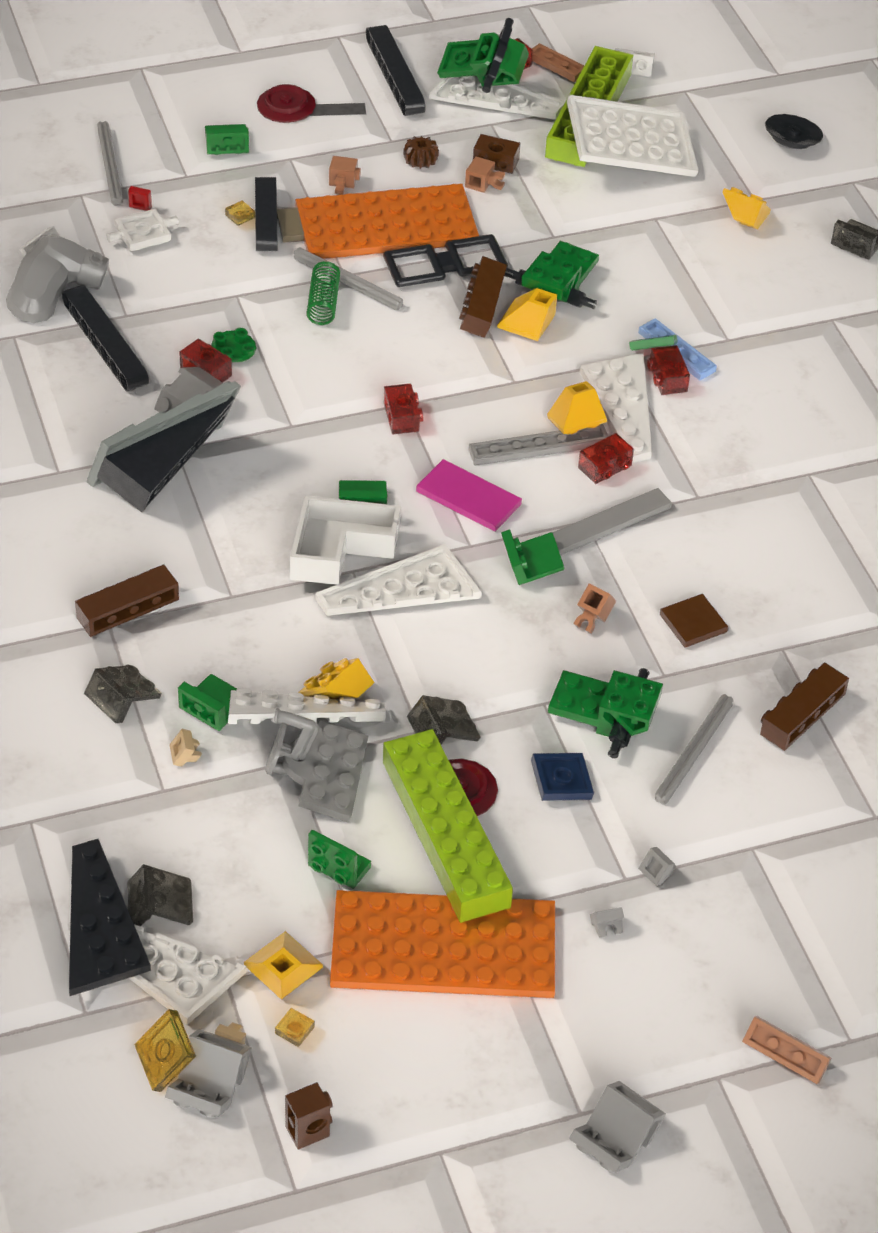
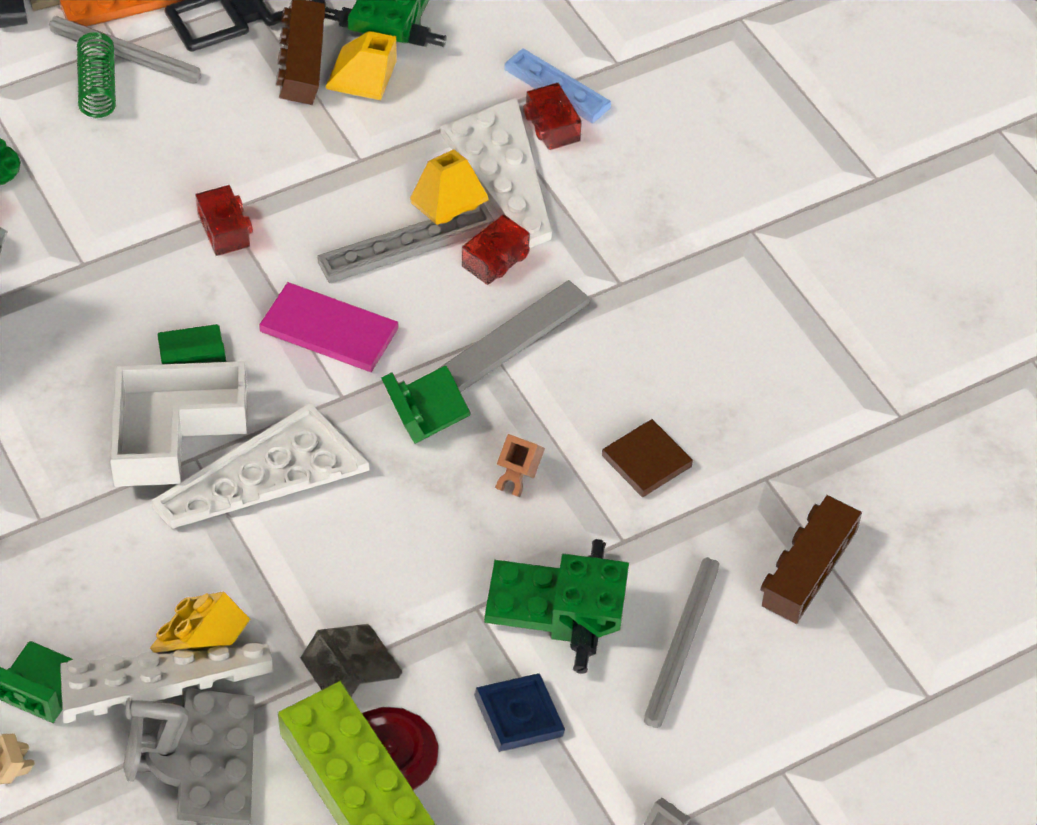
camera: 10 degrees left, 5 degrees up
tile [629,335,678,351] -> none

